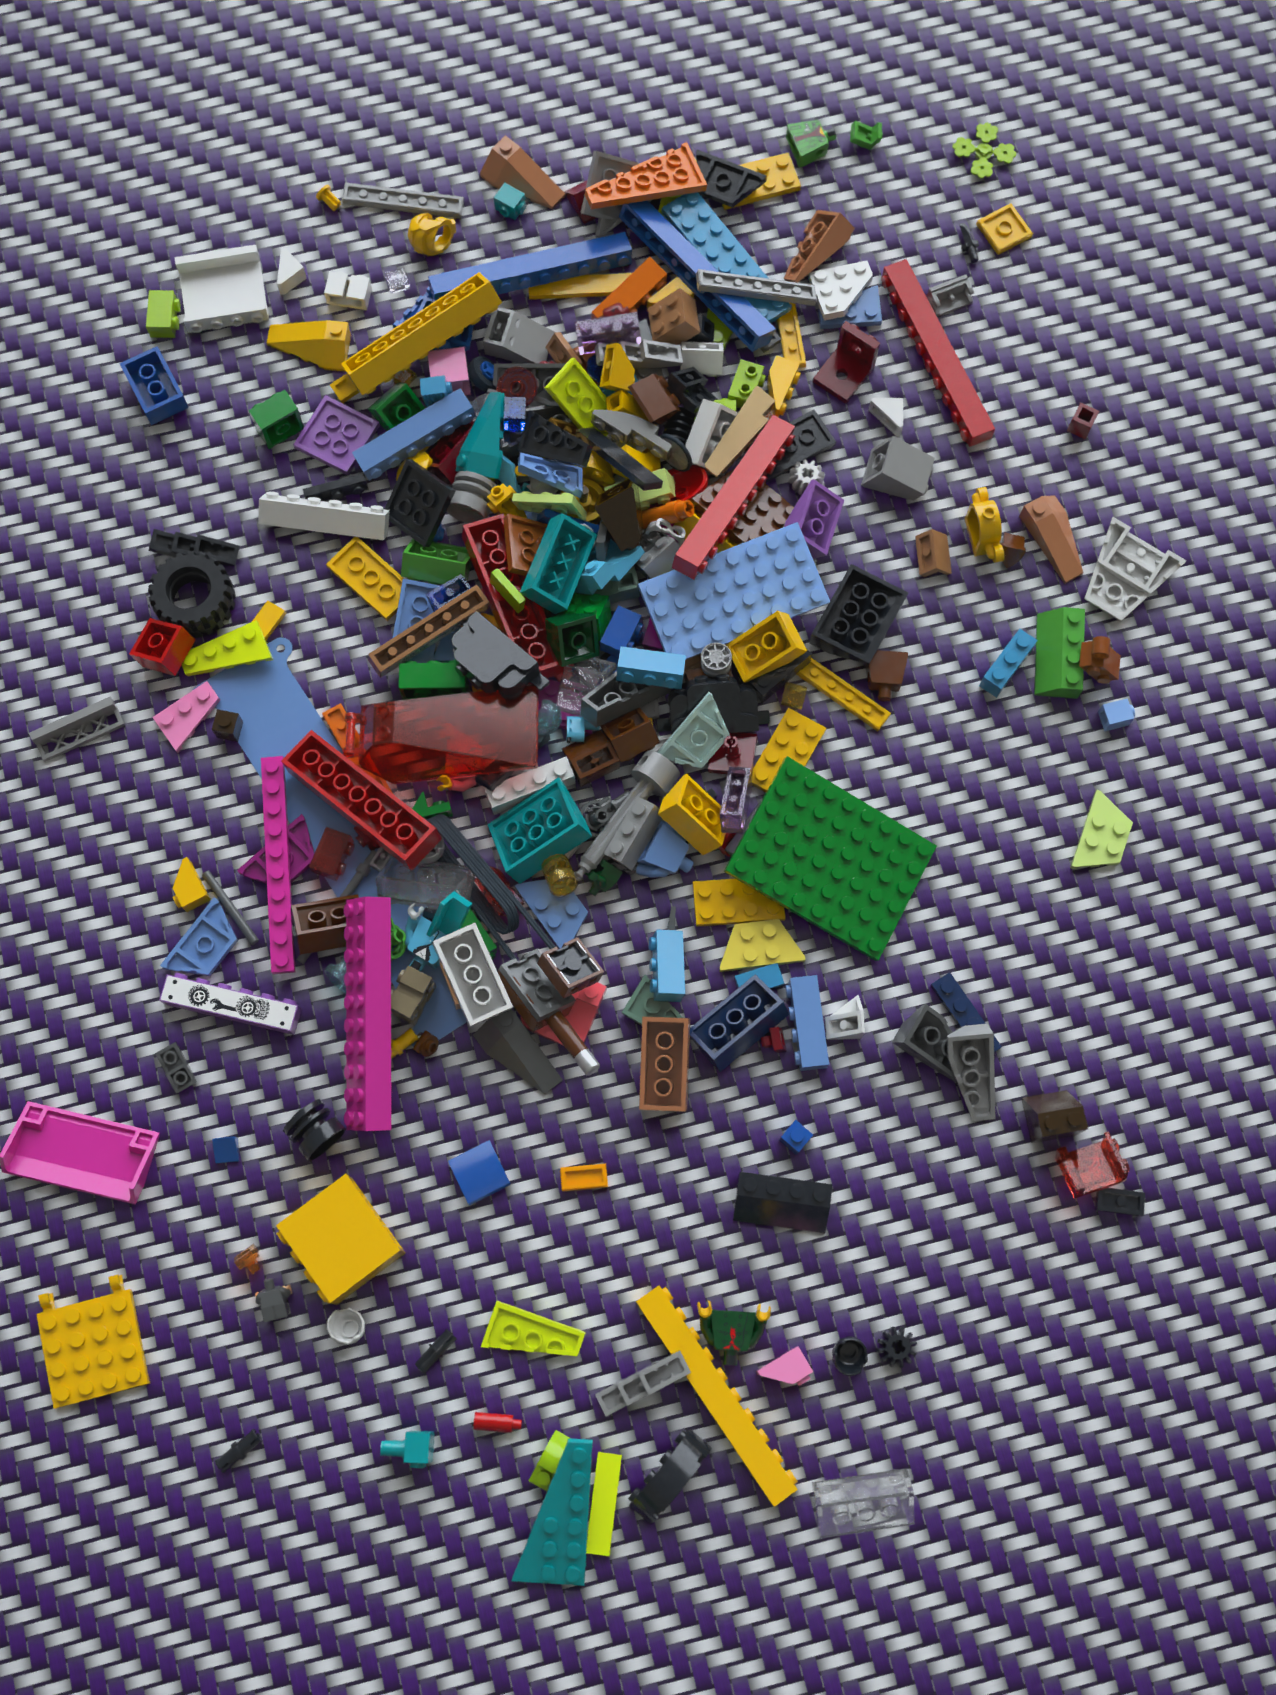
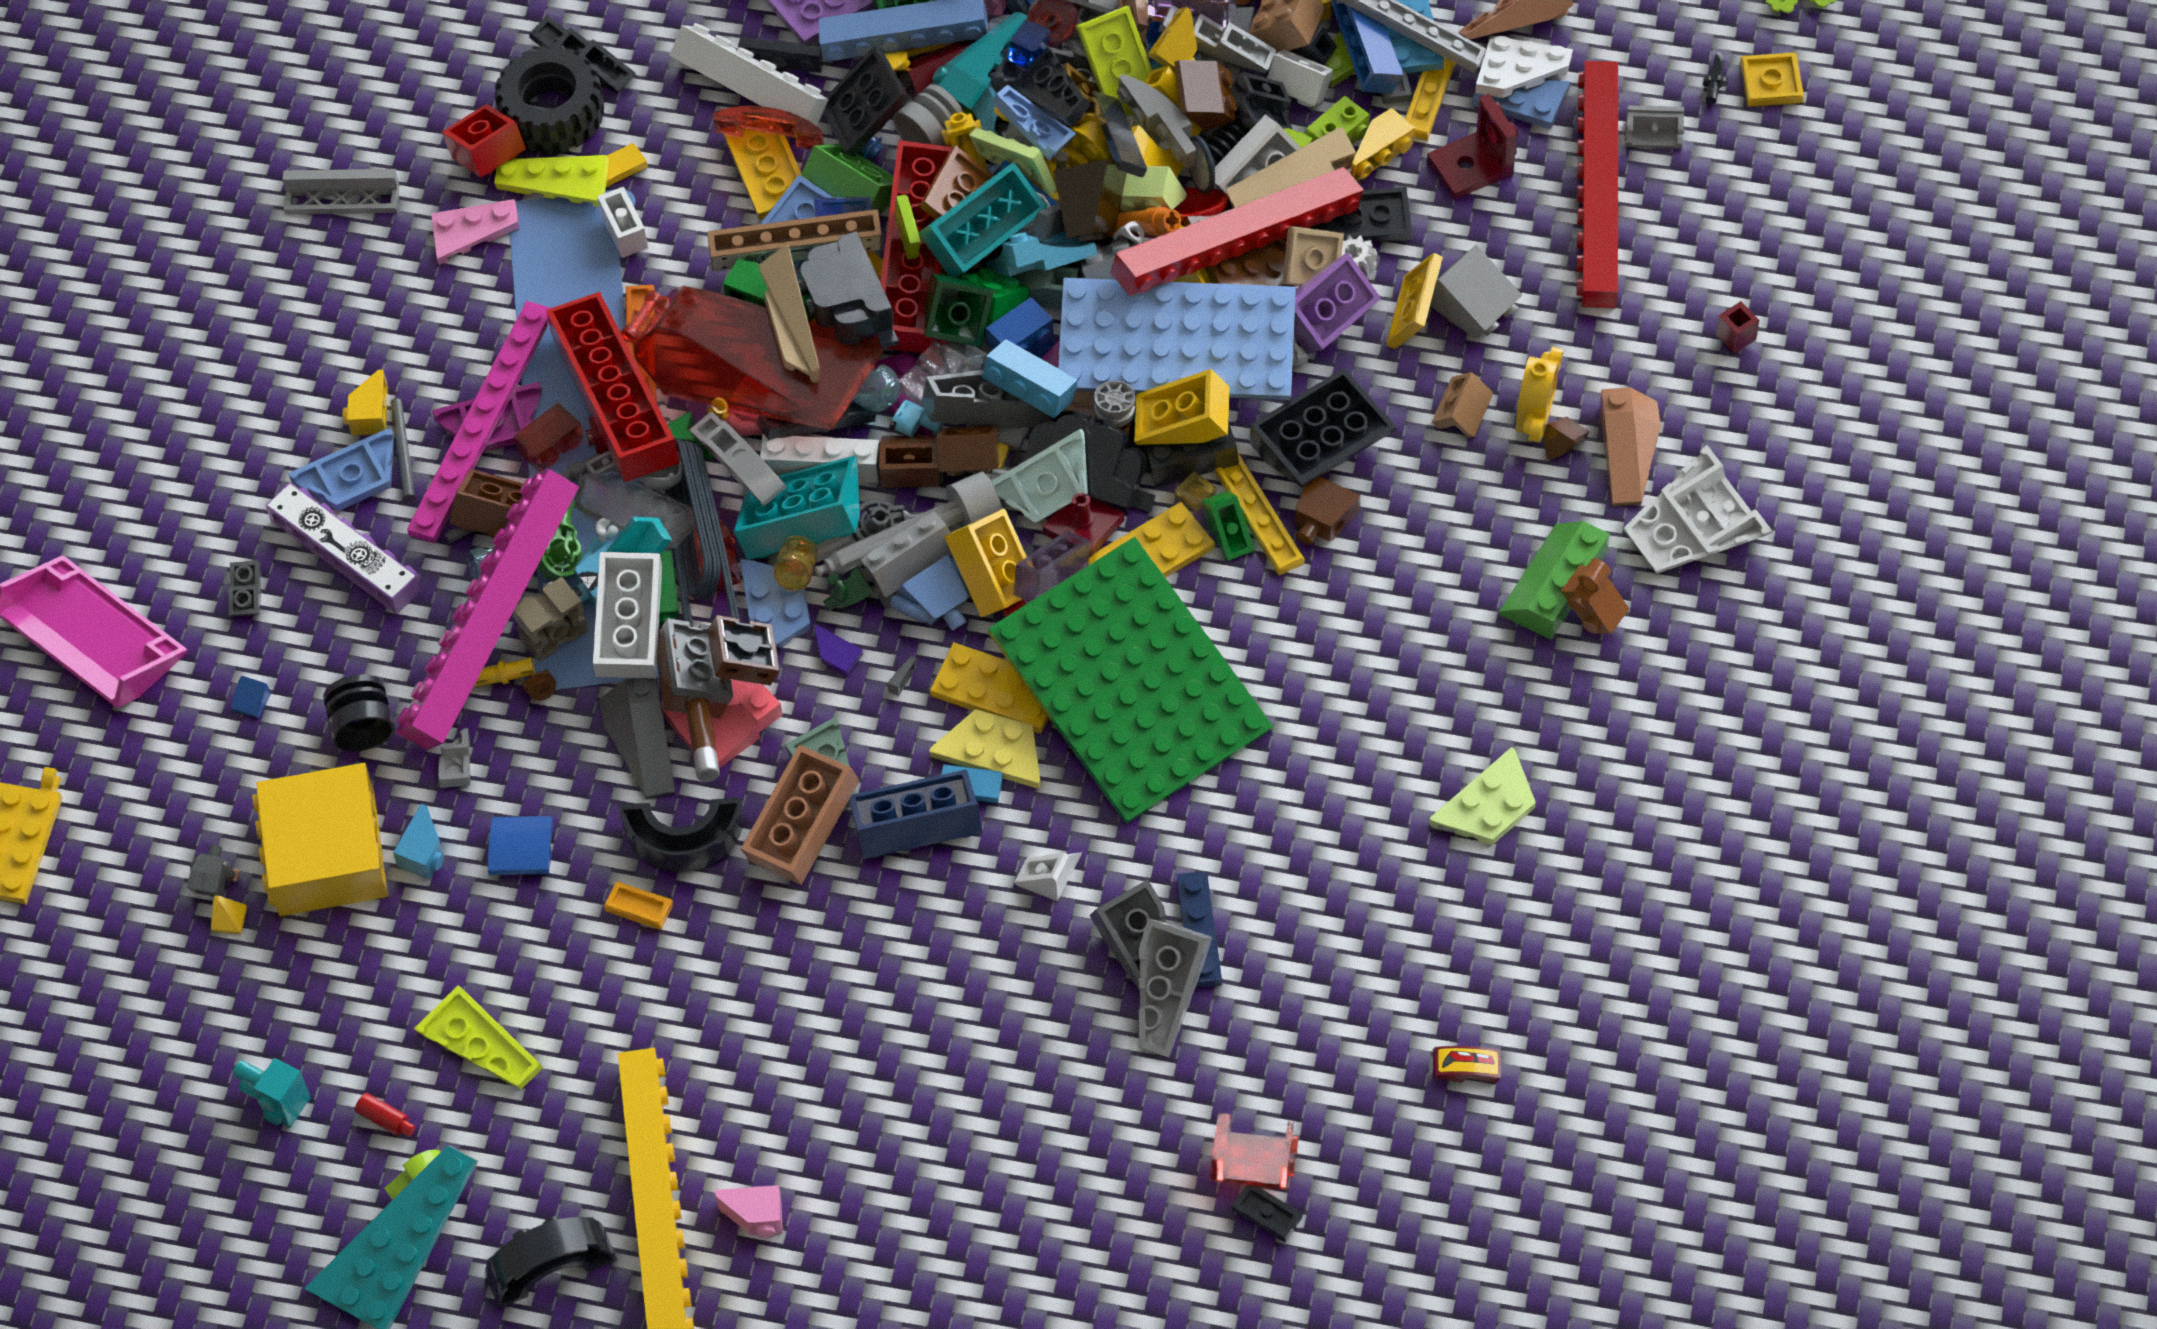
camera: 30 degrees right, 15 degrees down
dark brown brick [212,709,243,742] -> none
black pin [215,1429,263,1473] -> none
clear orange tile [234,1244,260,1274] -> none
white hair [327,1308,365,1345] -> none
black axle [415,1328,457,1373] -> none
neon yellow tile [586,1452,622,1556] -> none
light grey slope [595,1351,691,1416] -> none
brick [649,929,685,1002] -> none
dark green torso [697,1301,771,1366] -> none
black slope [733,1172,833,1233] -> none
dark red tile [761,1026,787,1053] -> none
blue brick [779,1120,813,1155] -> none
medium blue brick [785,975,829,1071] -> none
black hair [832,1336,868,1376] -> none
white slope [868,397,903,437] -> none
black gear [877,1327,917,1368] -> none
dark azure brick [979,628,1038,698] -> none
dark brown slope [1021,1090,1088,1143] -> none
light blue brick [1098,698,1135,731] -> none
none -> yellow slope [211,895,248,934]
none -> dark azure slope [393,803,444,880]
none -> light grey slope [439,729,470,788]
none -> white brick [597,187,648,258]
none -> black brick [619,798,744,872]
none -> light grey slope [690,411,786,506]
none -> clear red slope [713,106,825,150]
none -> tan wedge [758,245,819,383]
none -> dark purple tile [815,625,863,677]
none -> green slope [1201,491,1255,561]
none -> tan tile [1282,226,1344,286]
none -> yellow tile [1386,253,1443,349]
none -> slope [1433,1046,1501,1083]

